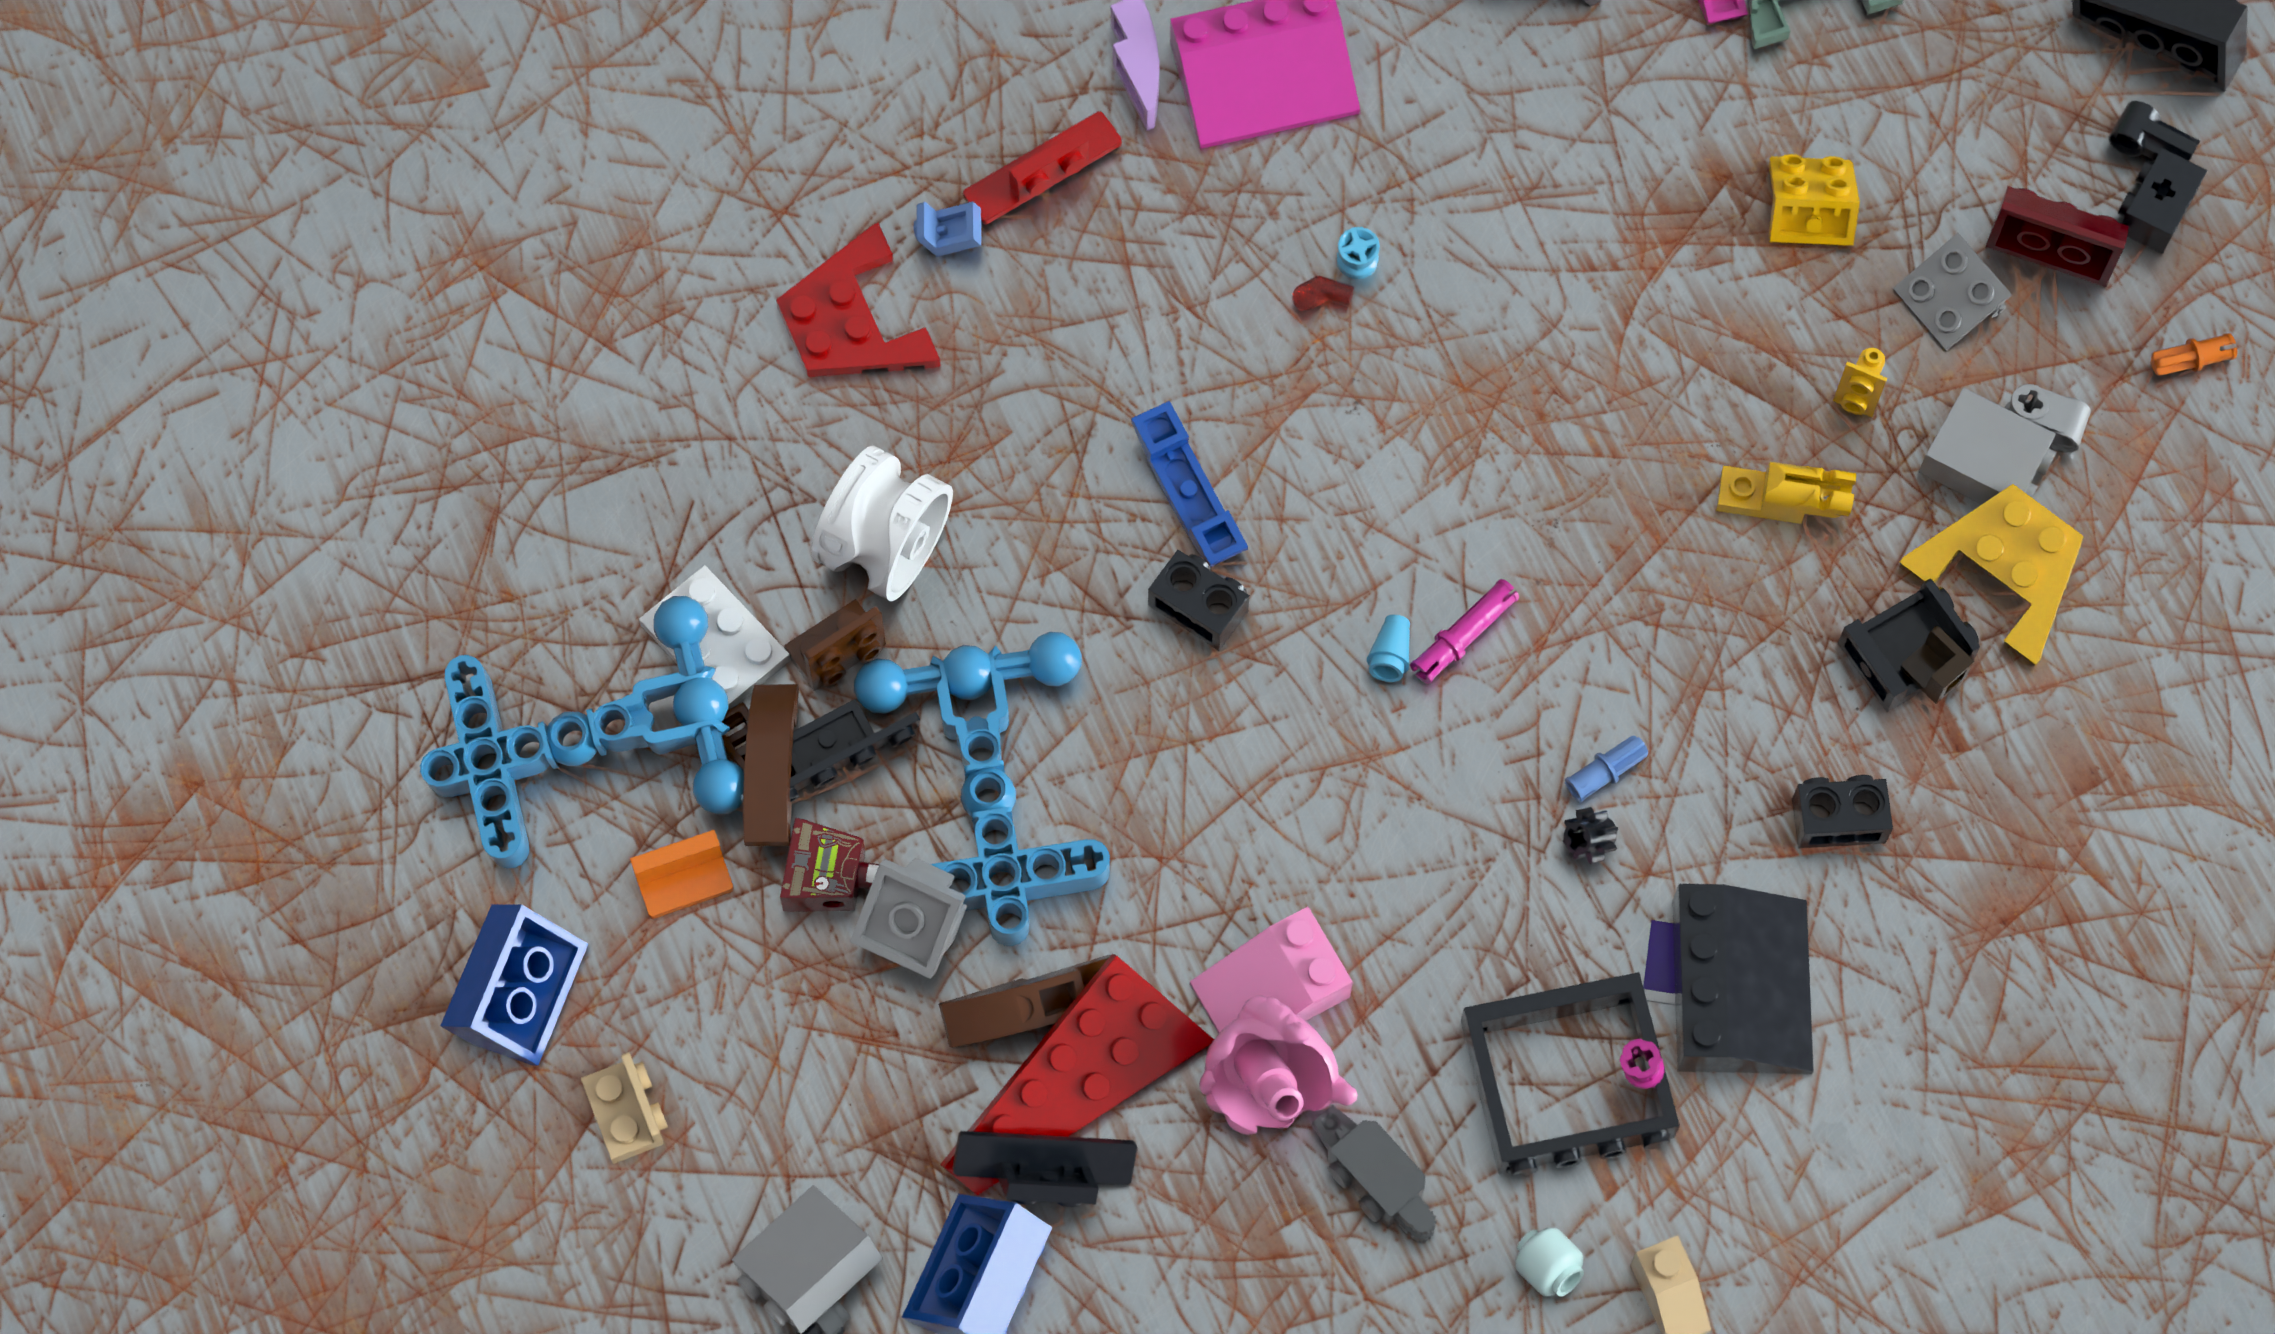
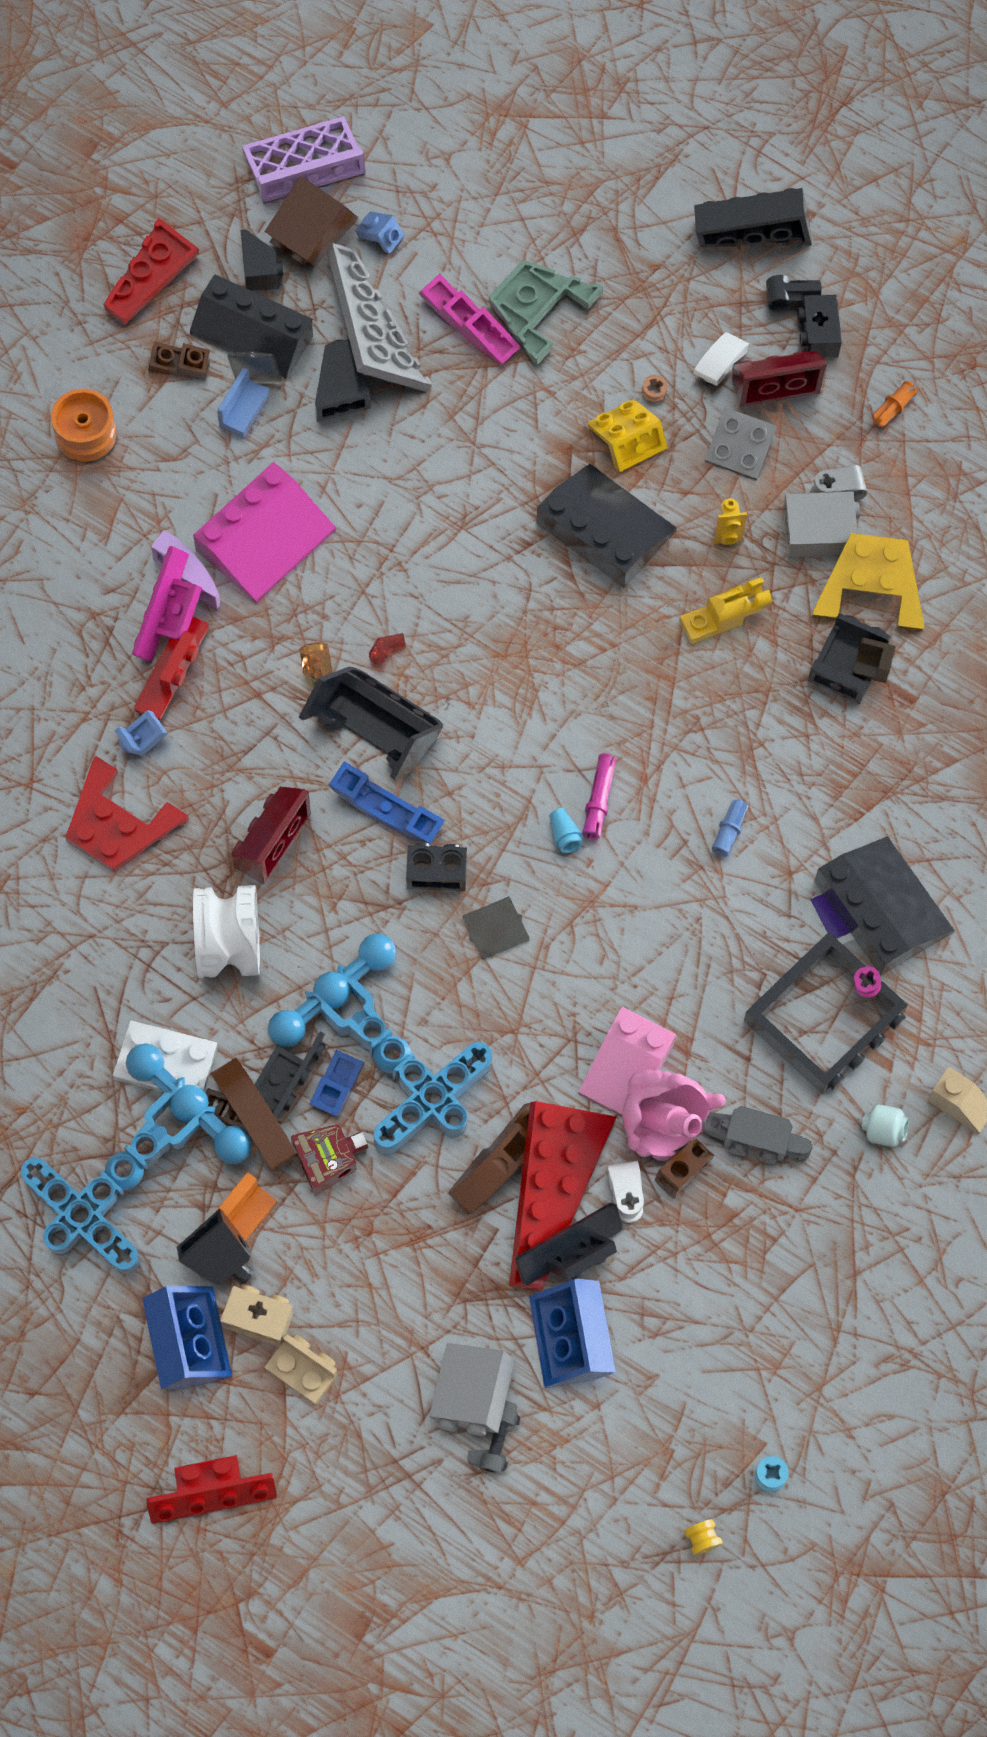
camera: 35 degrees left, 0 degrees up
reddish brown bracket [784,599,886,691] -> none
light grey panel [850,858,967,979] -> none
medium azure wheel [1336,227,1380,279] -> none
black gear [1563,807,1618,864] -> none
black brick [1792,775,1893,849] -> none
none -> dark pink bracket [132,546,202,662]
none -> red bracket [146,1455,277,1524]
none -> black torso [177,1208,253,1285]
none -> tan brick [220,1285,294,1347]
none -> dark red slope [232,786,311,885]
none -> black windscreen [298,667,443,780]
none -> clear orange rock [299,642,333,686]
none -> blue slope [309,1050,365,1117]
none -> clear smoke piece [462,896,530,960]
none -> black slope [536,463,677,588]
none -> white piece [607,1161,644,1223]
none -> nougat bush [641,375,668,403]
none -> reddish brown leg [655,1138,714,1199]
none -> white slope [693,332,749,386]

